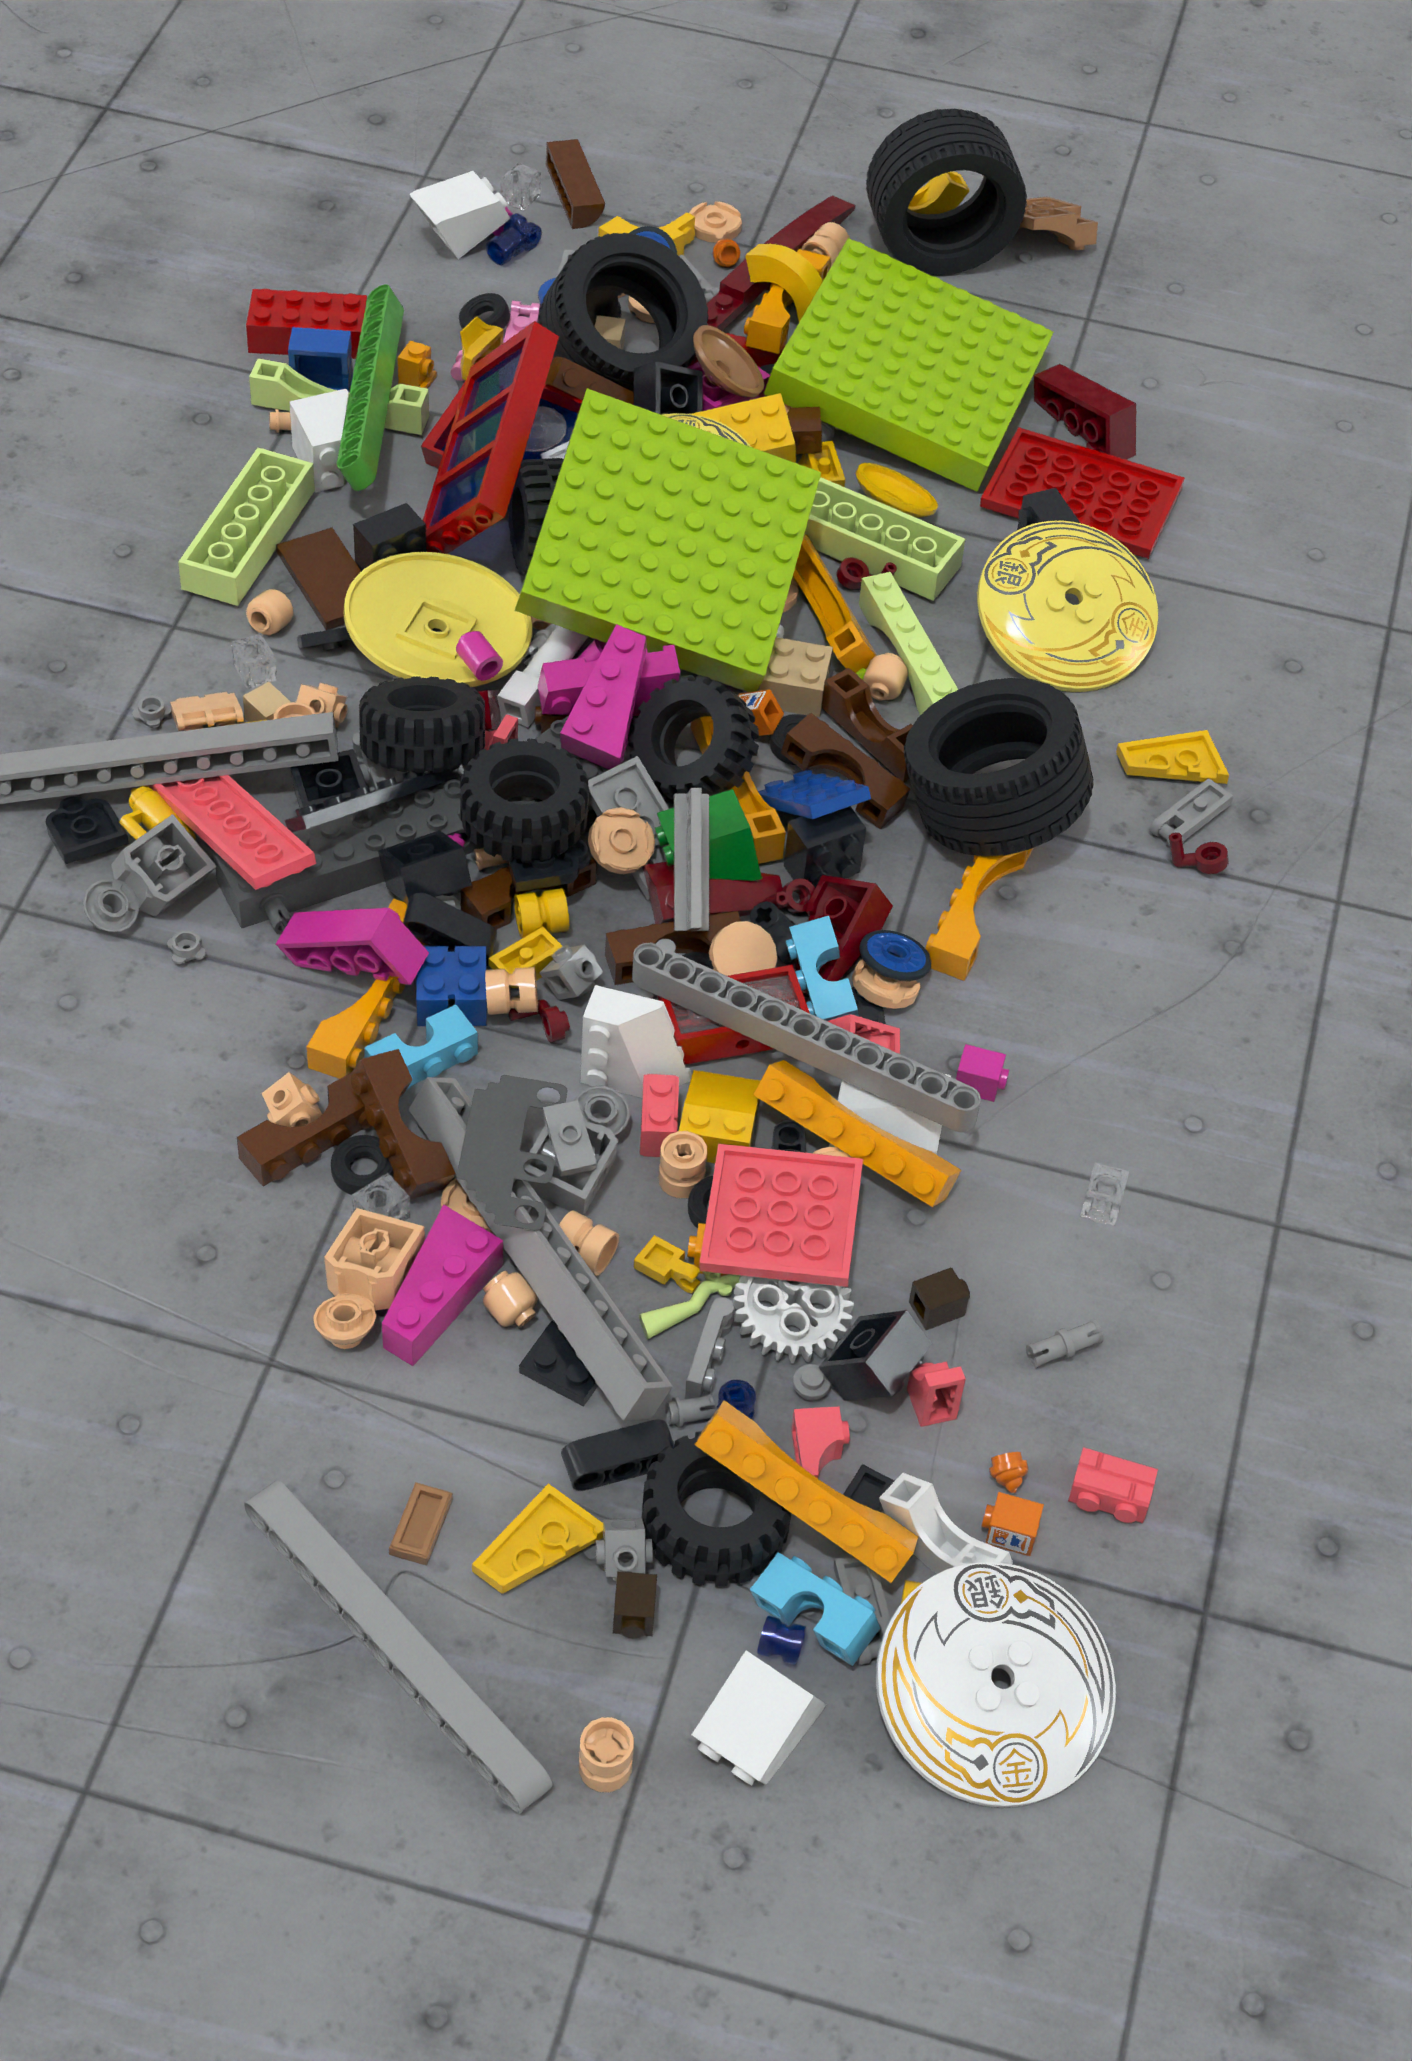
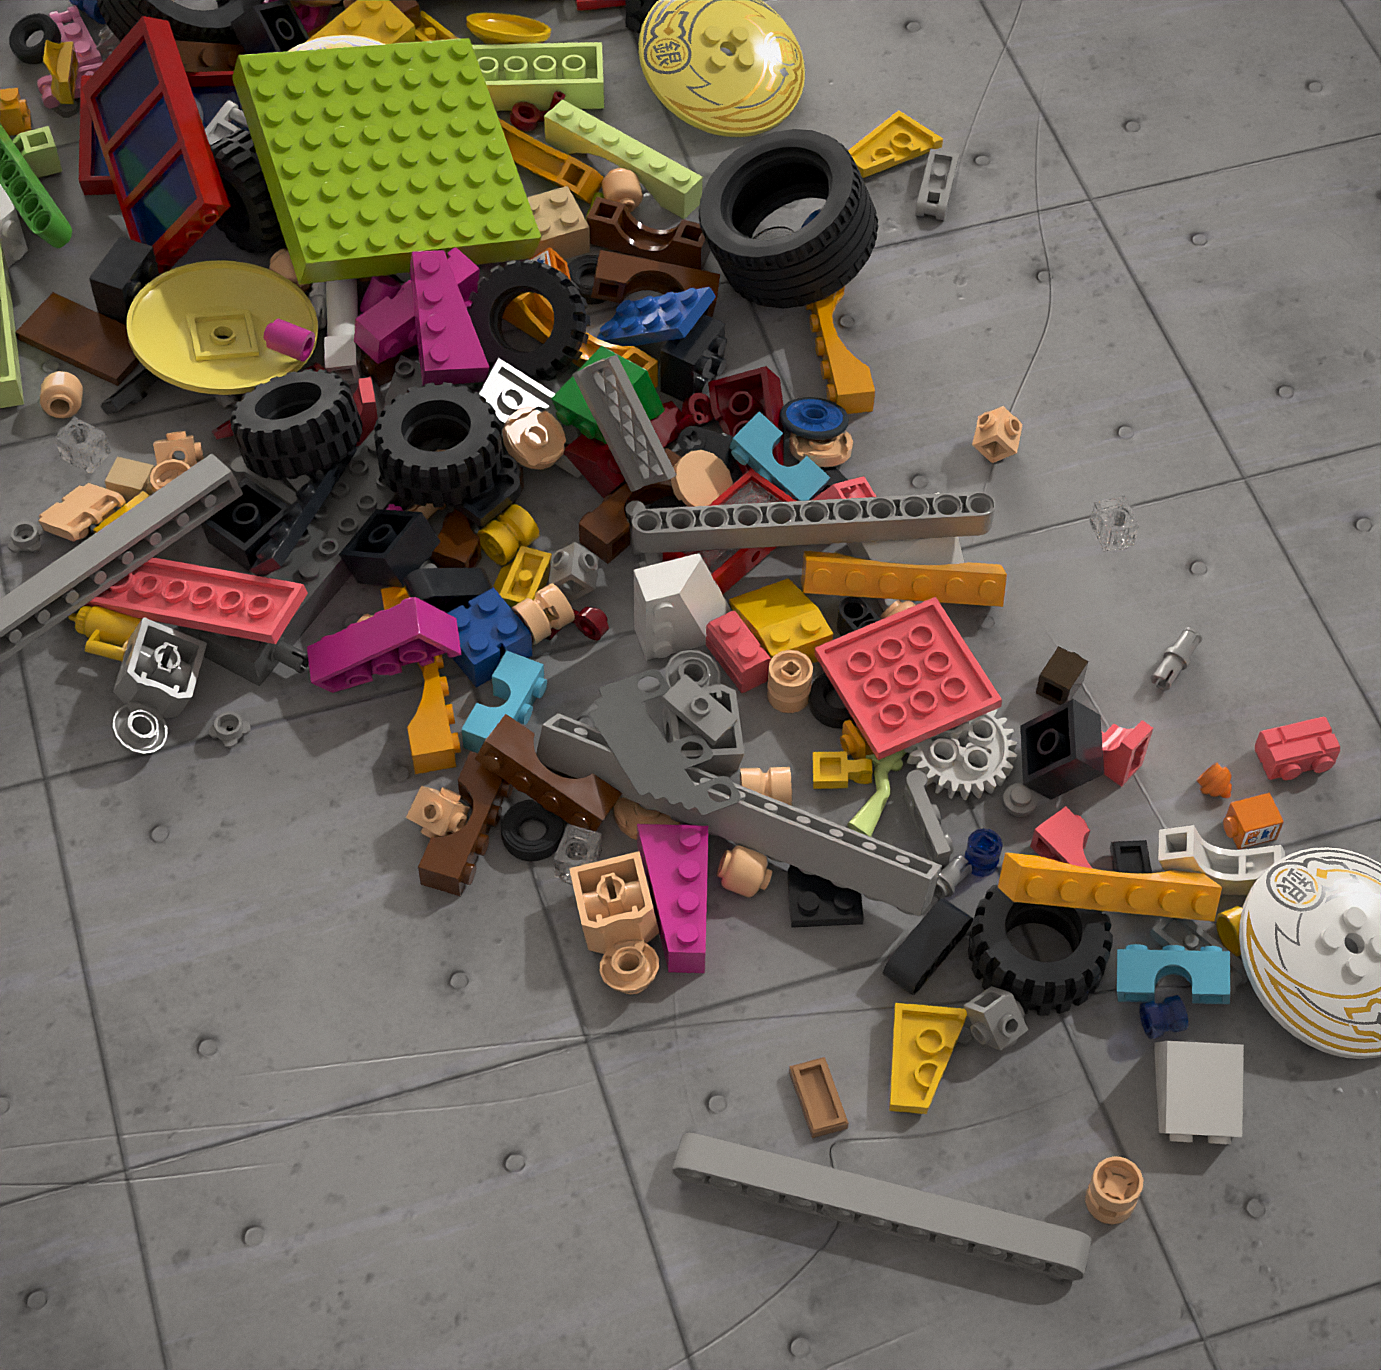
camera: 30 degrees left, 5 degrees up
black plate [46,796,129,865] -> none
dark brown brick [613,1571,657,1639] -> none
dark pink brick [956,1044,1009,1102] -> none
dark red plate [1169,832,1229,874] -> none
none -> light nougat brick [972,406,1023,463]

